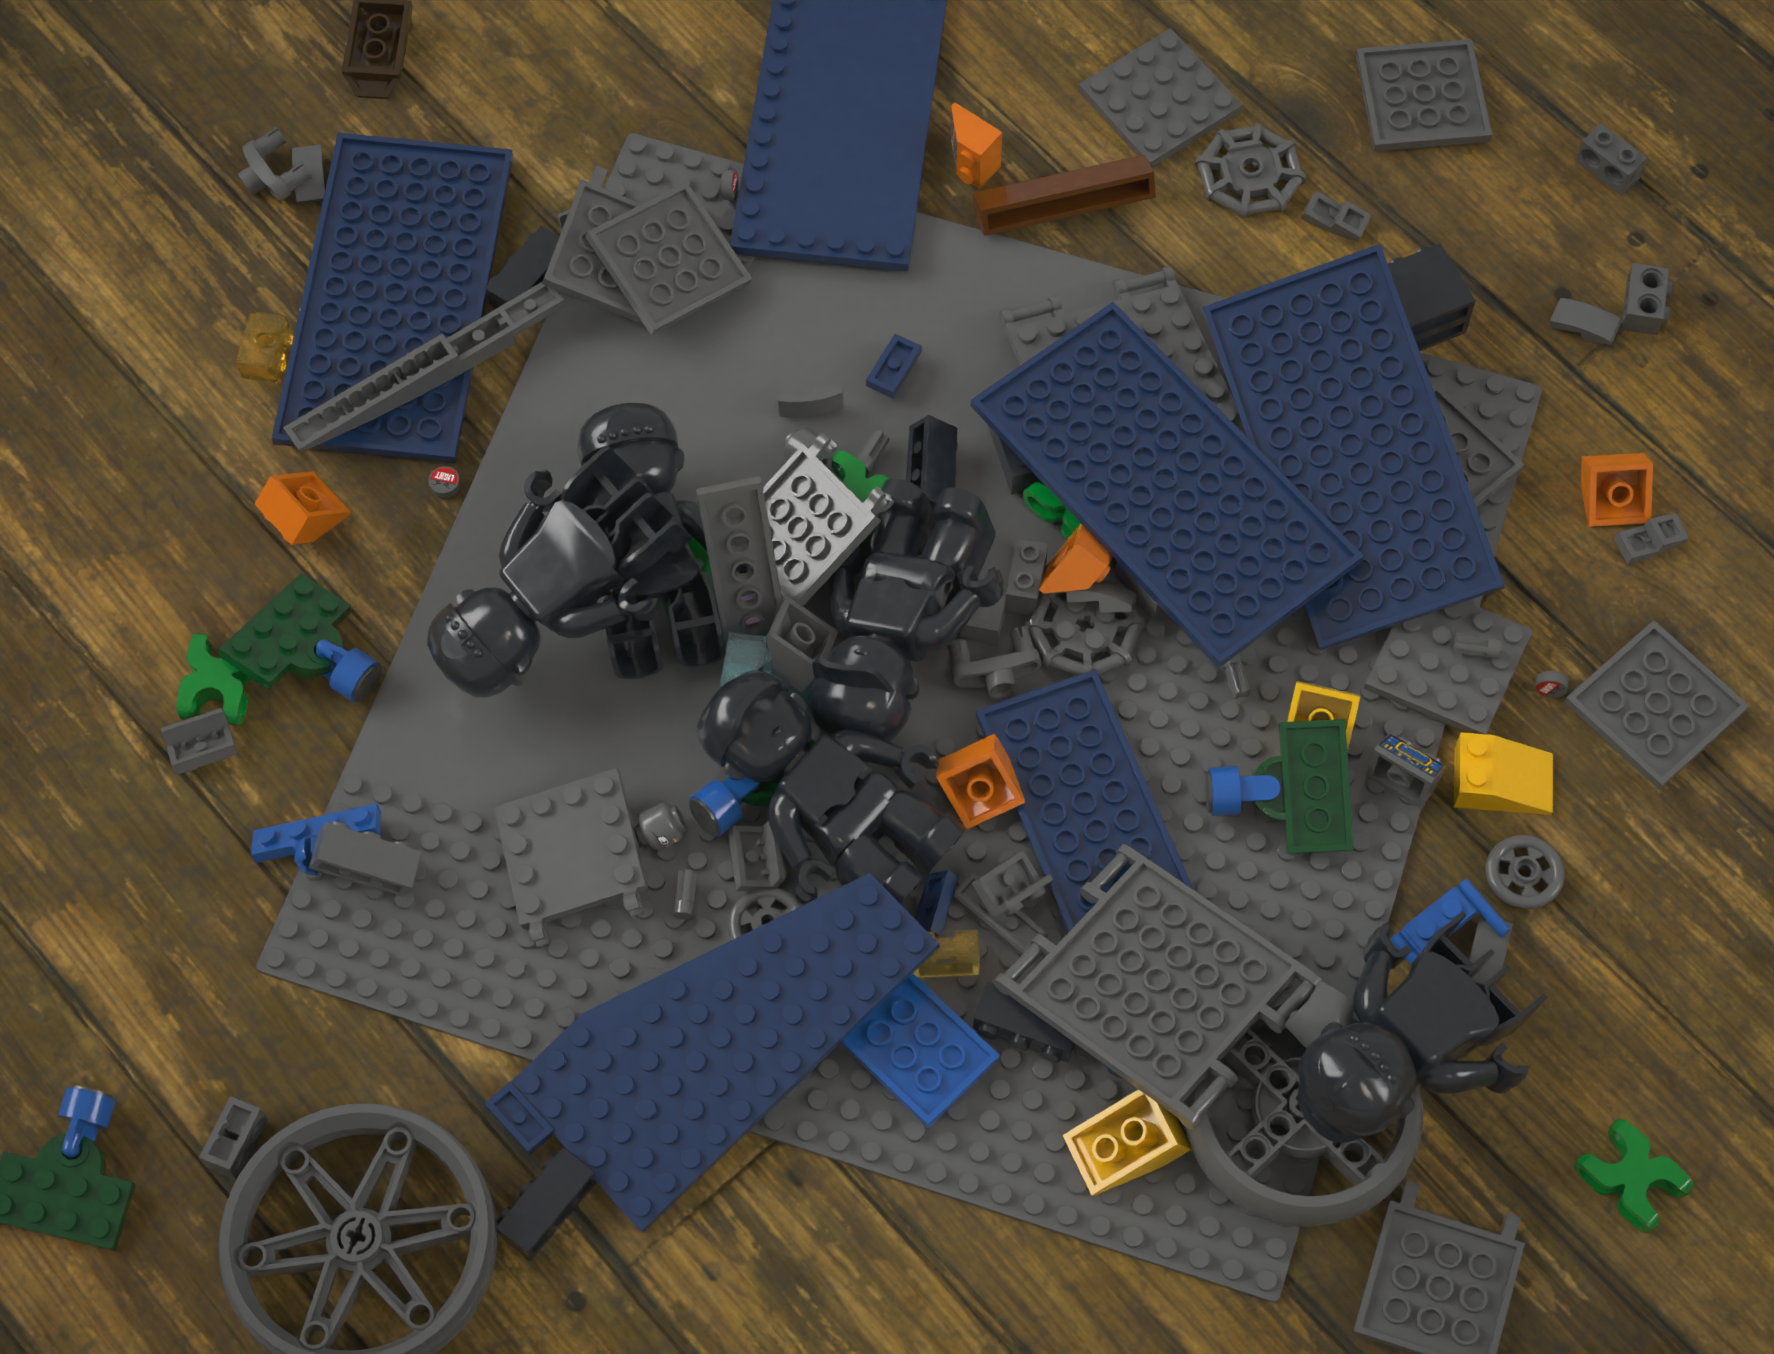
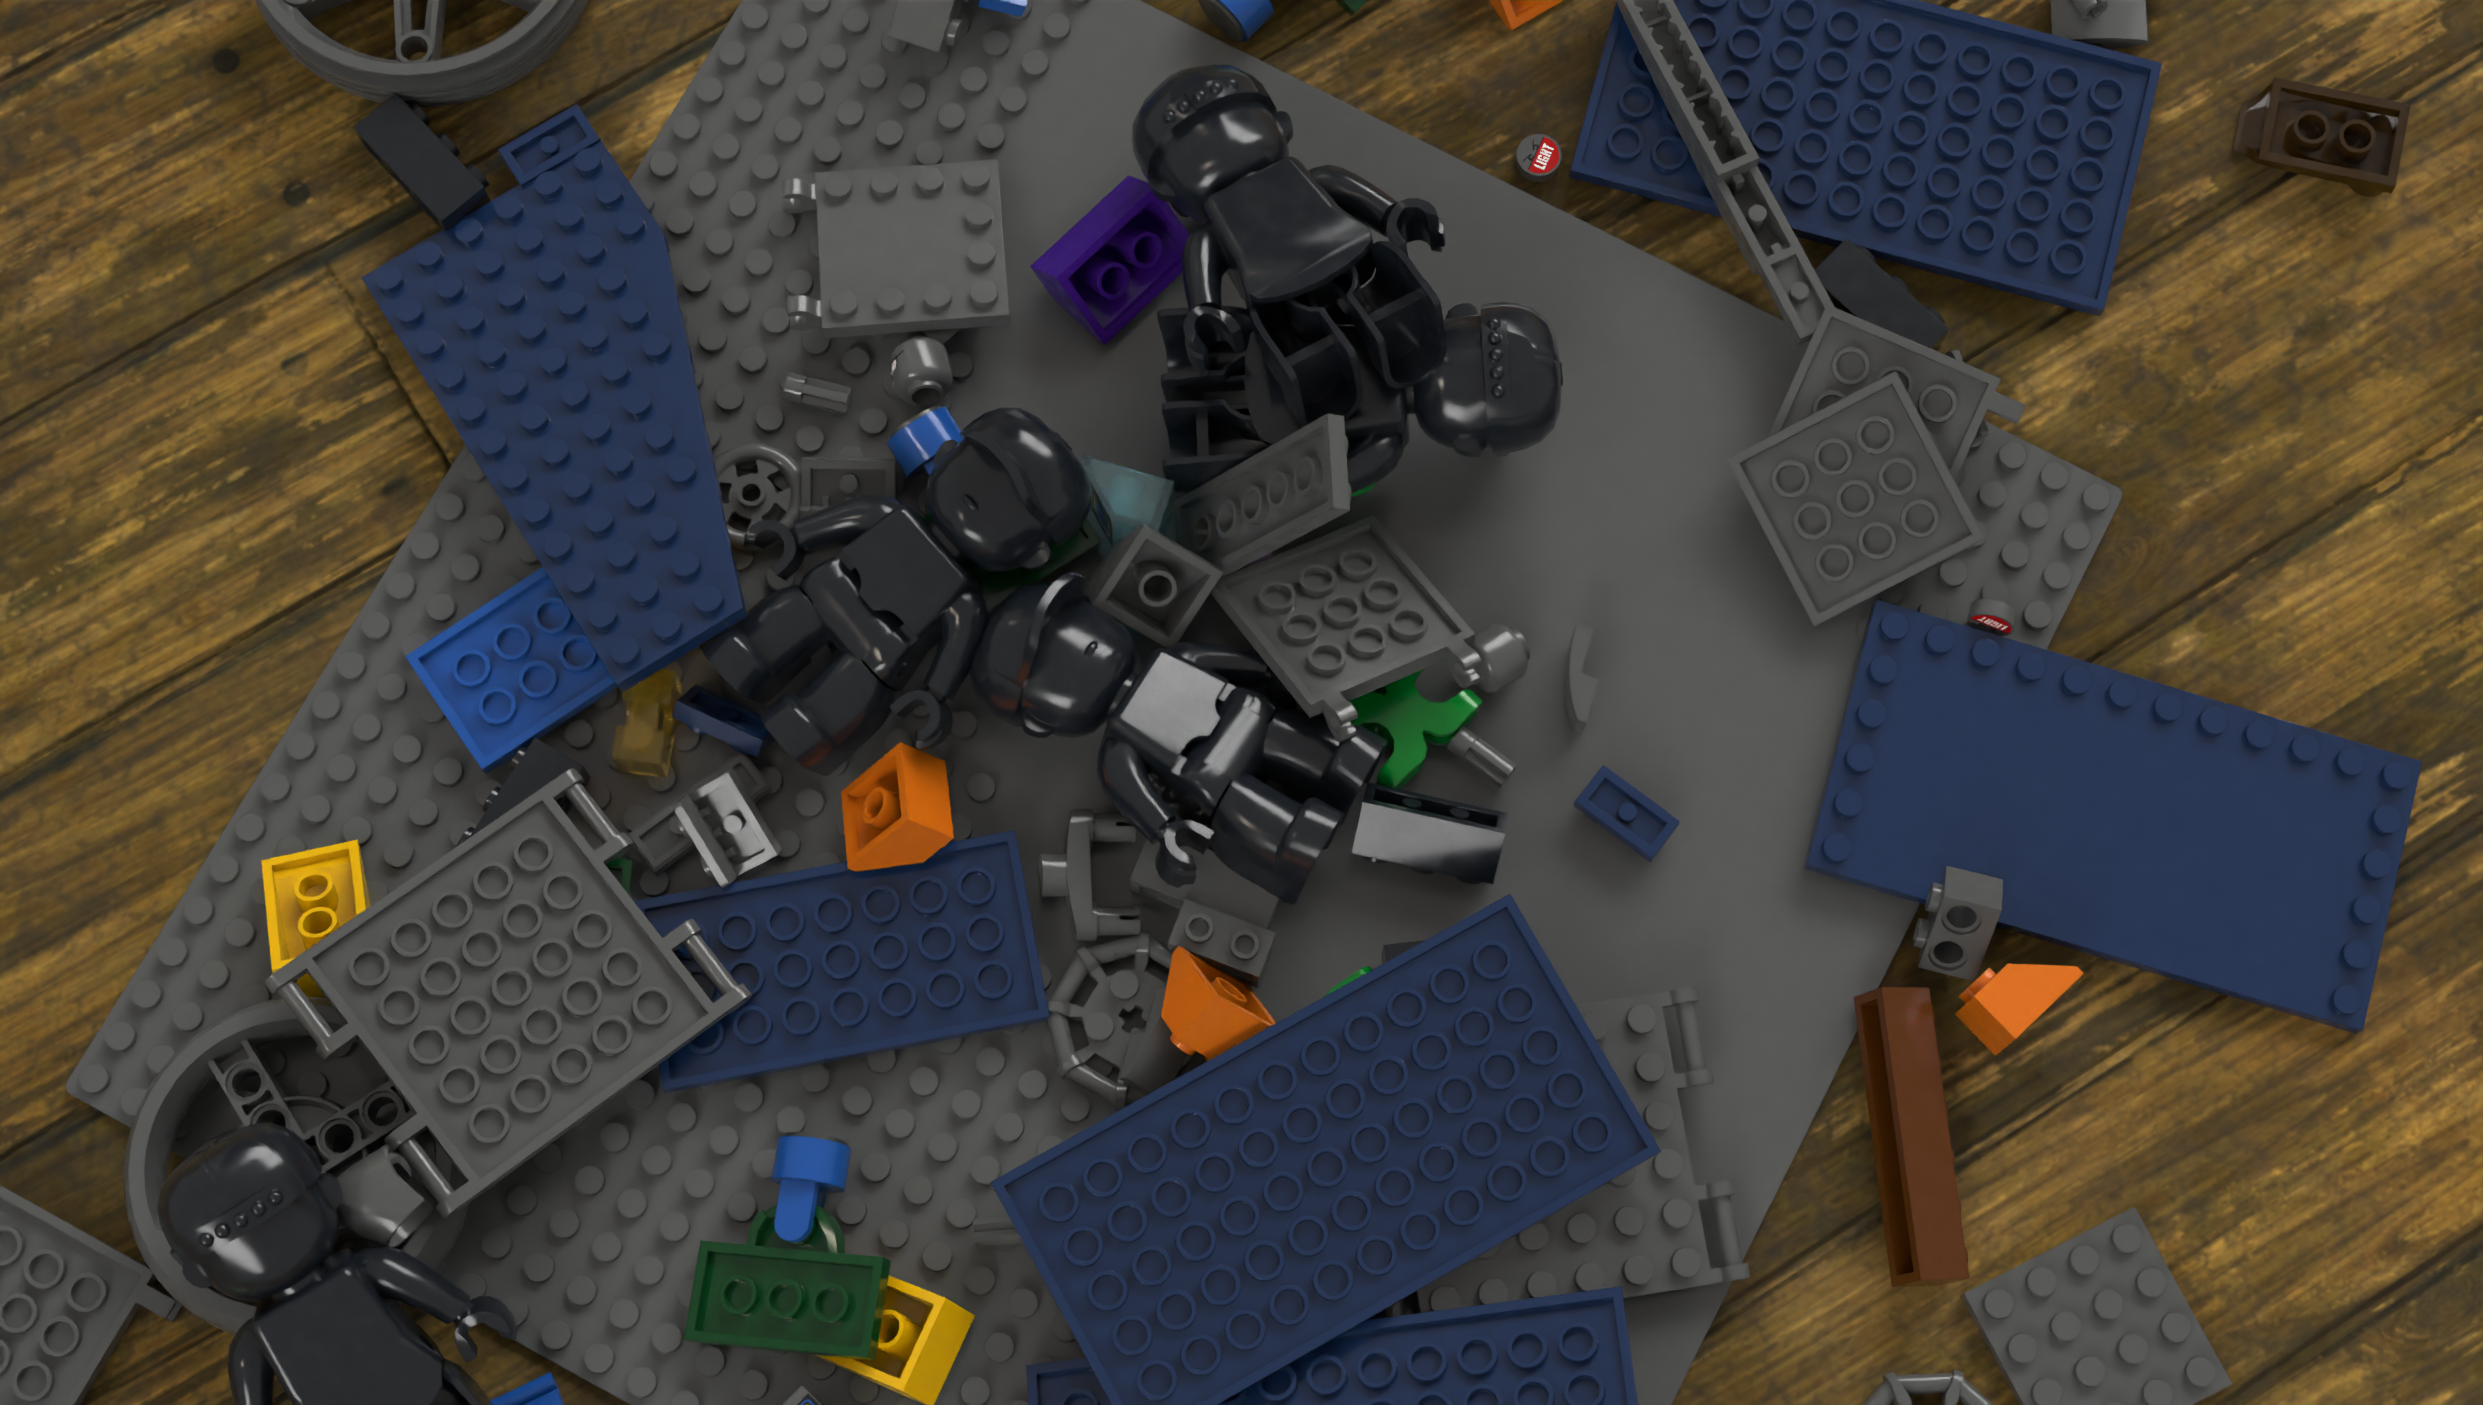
camera: 95 degrees right, 10 degrees up
none -> dark purple slope [1030,175,1190,345]
none -> dark grey brick [1912,866,2003,981]

